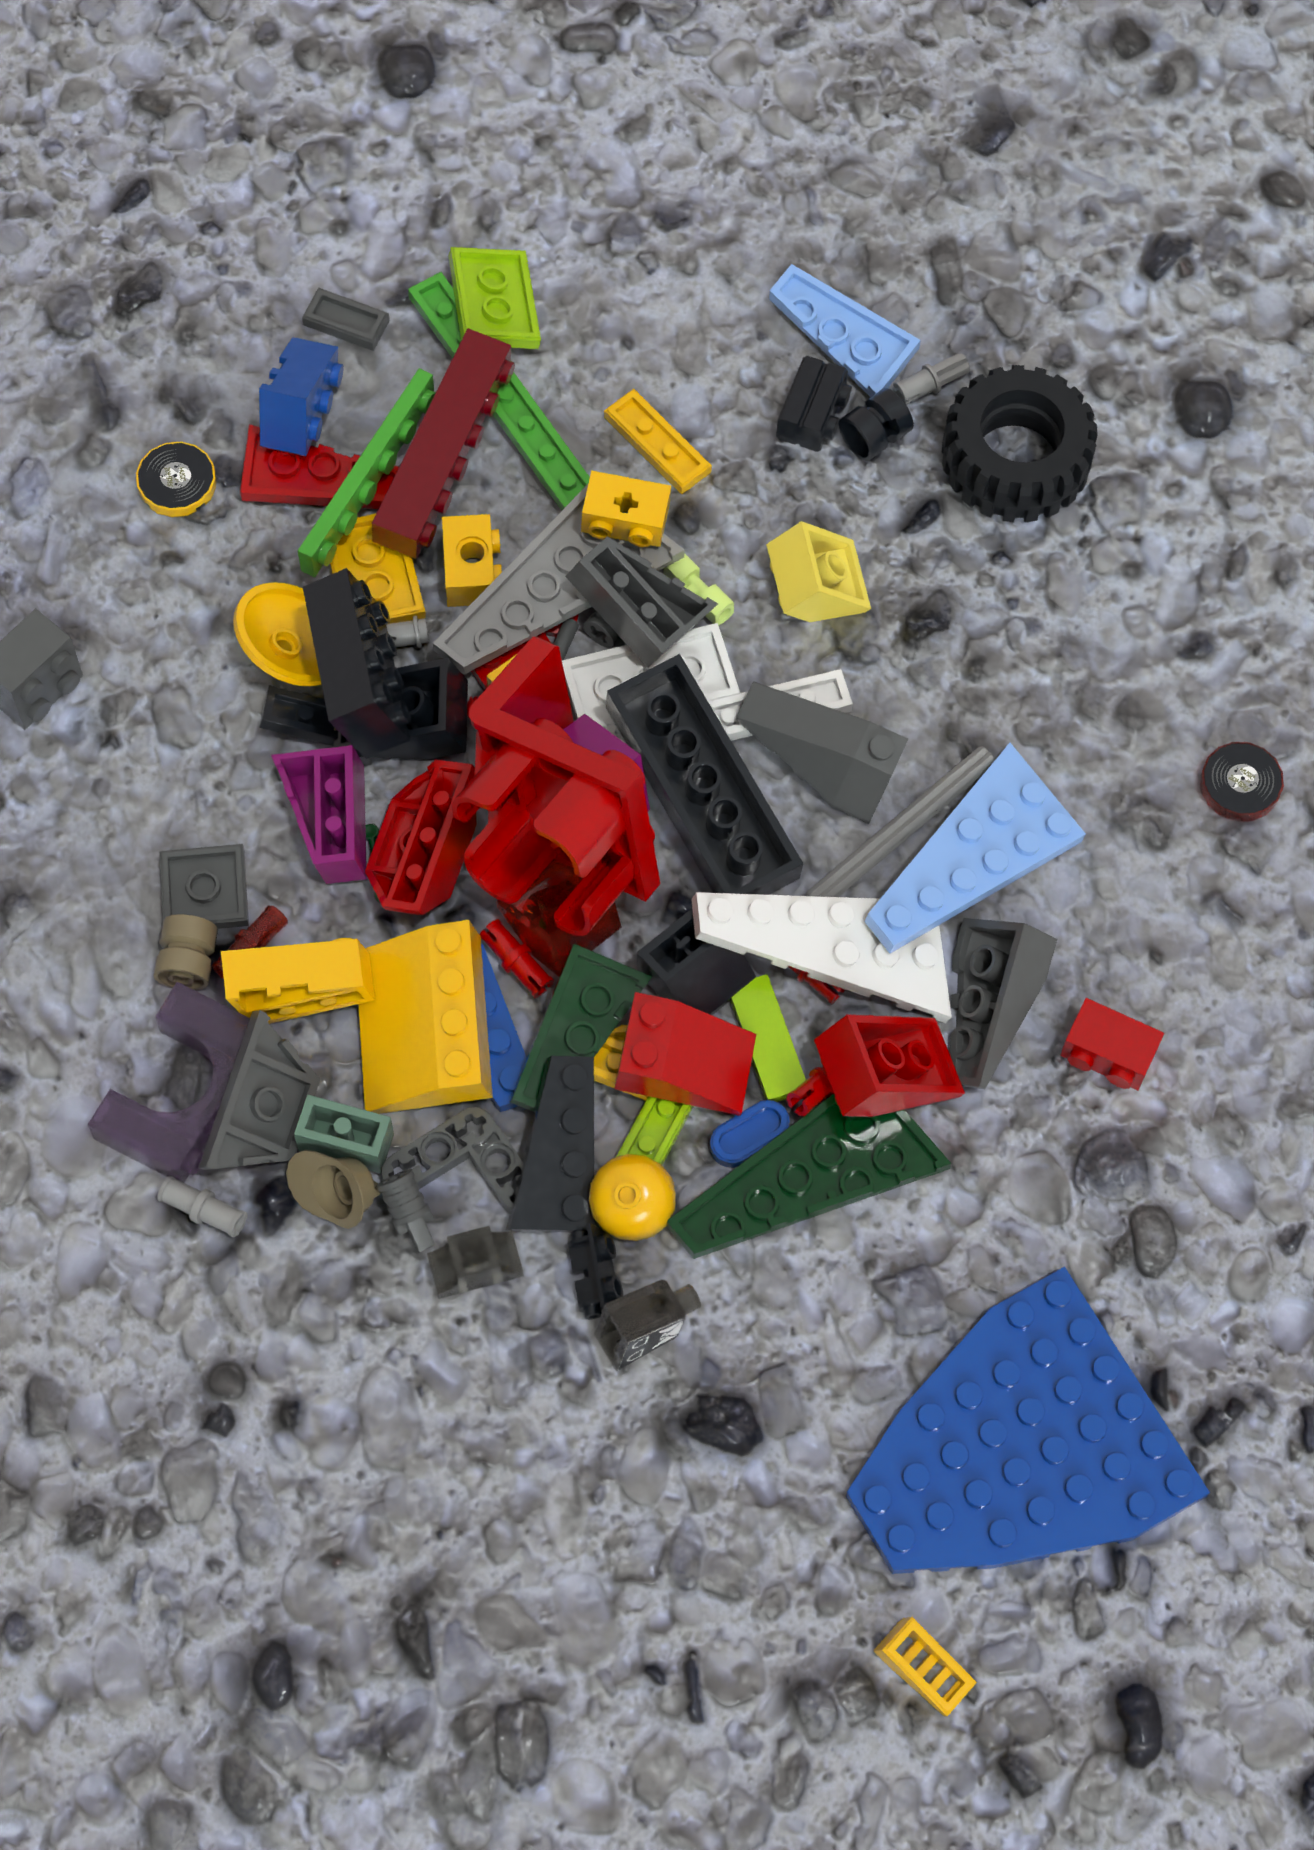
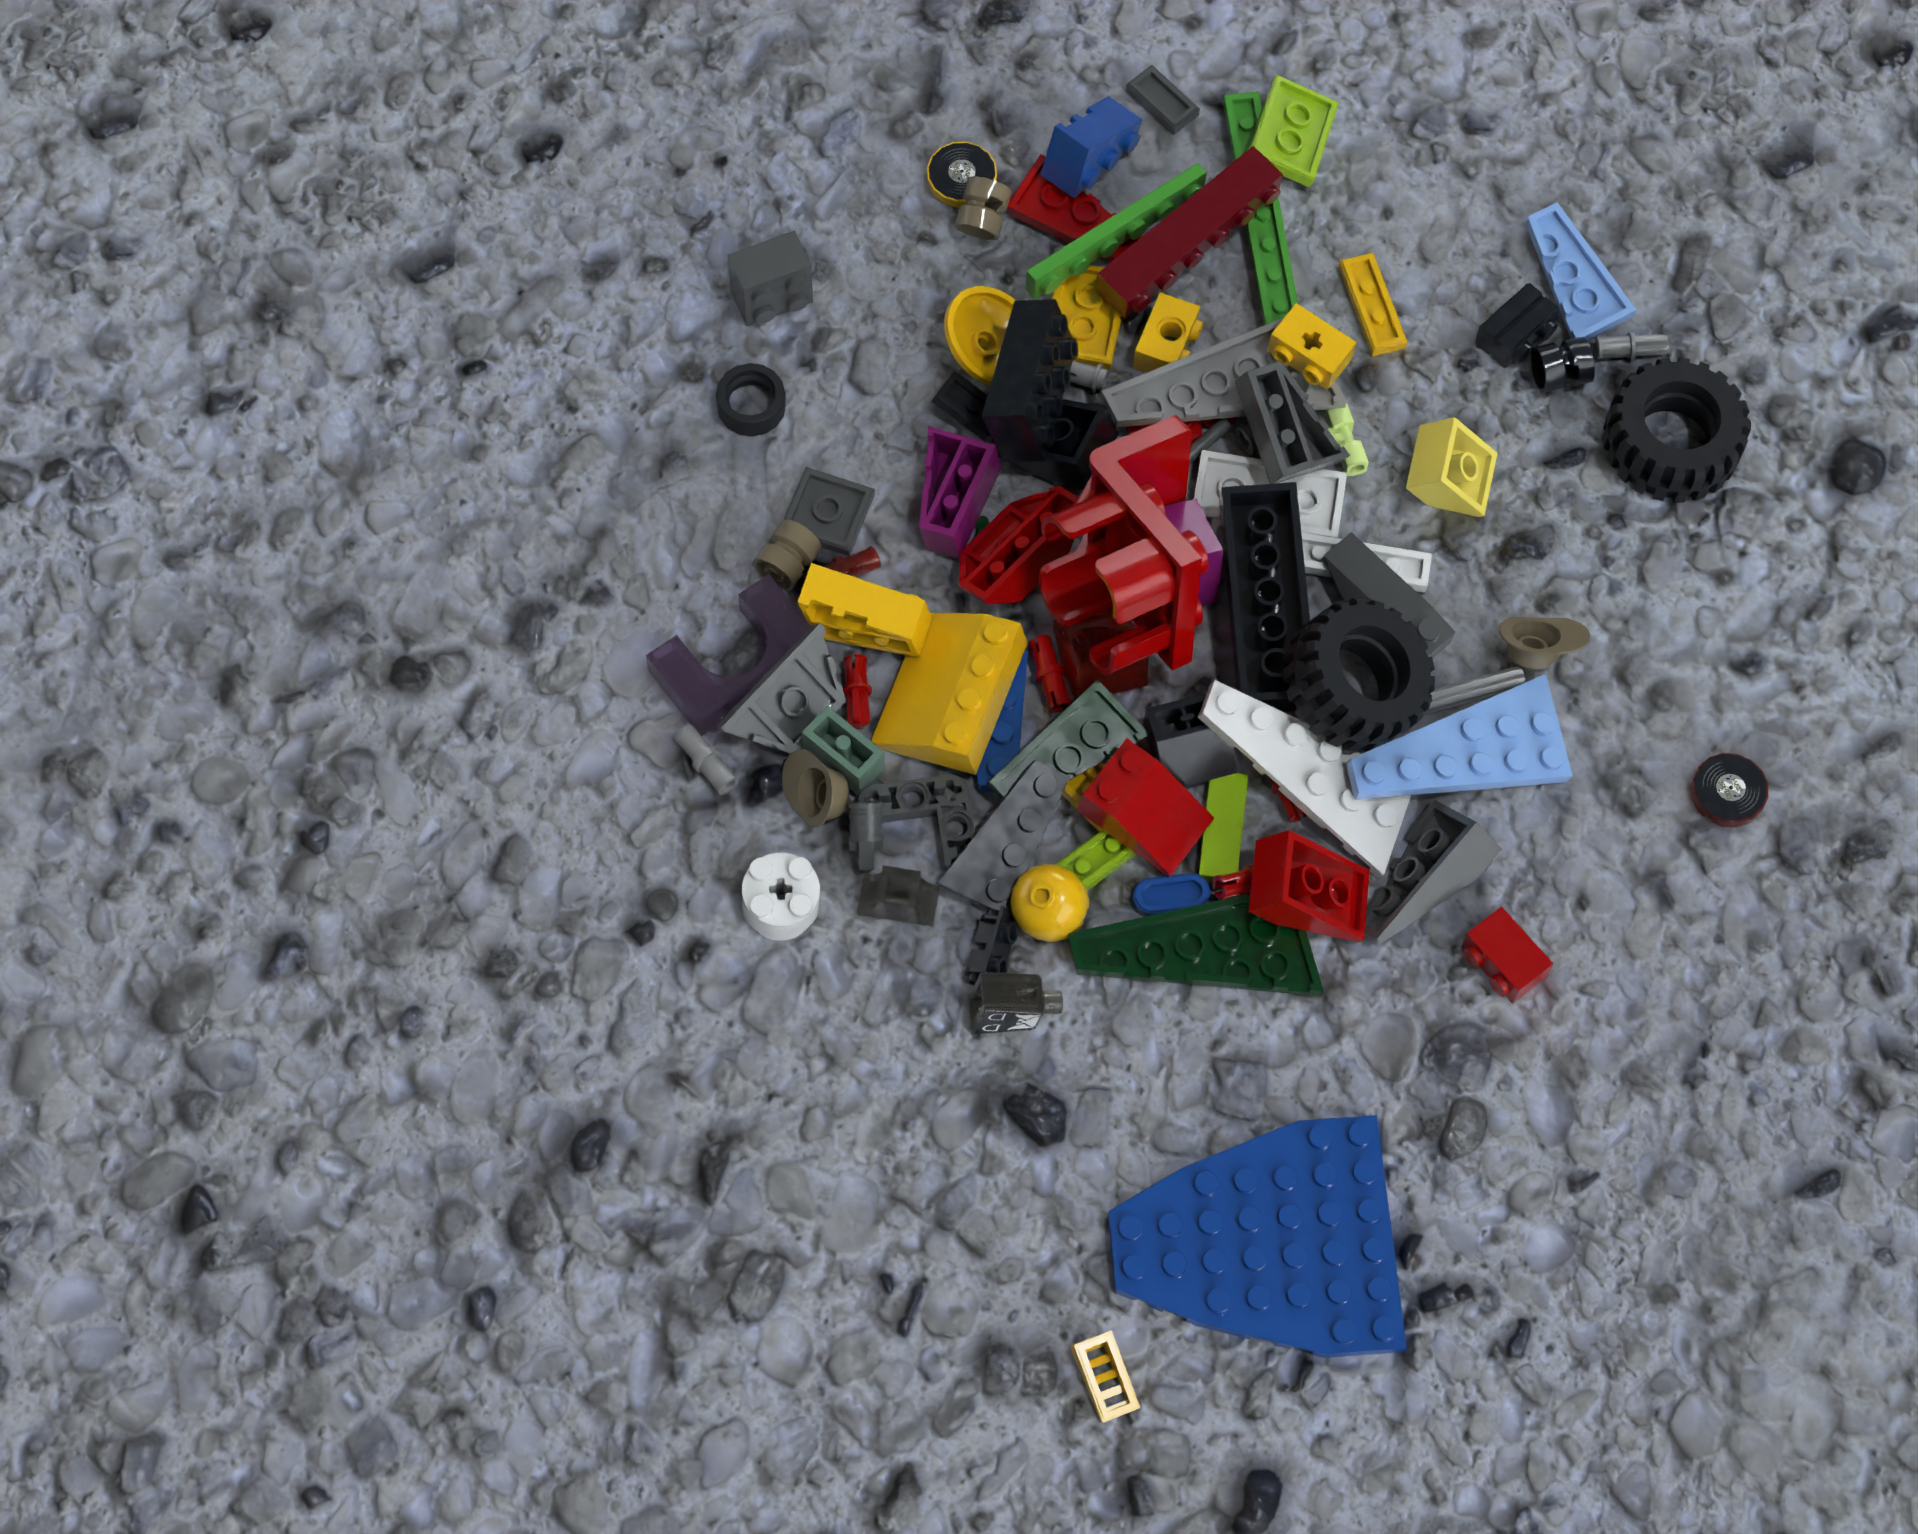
camera: 25 degrees right, 0 degrees up
none -> black tyre [716,363,786,437]
none -> white brick [742,853,820,941]
none -> red axle [843,654,872,729]
none -> dark tan wheel [954,176,1012,240]
none -> black tyre [1283,598,1435,752]
none -> dark tan piece [1499,617,1590,670]

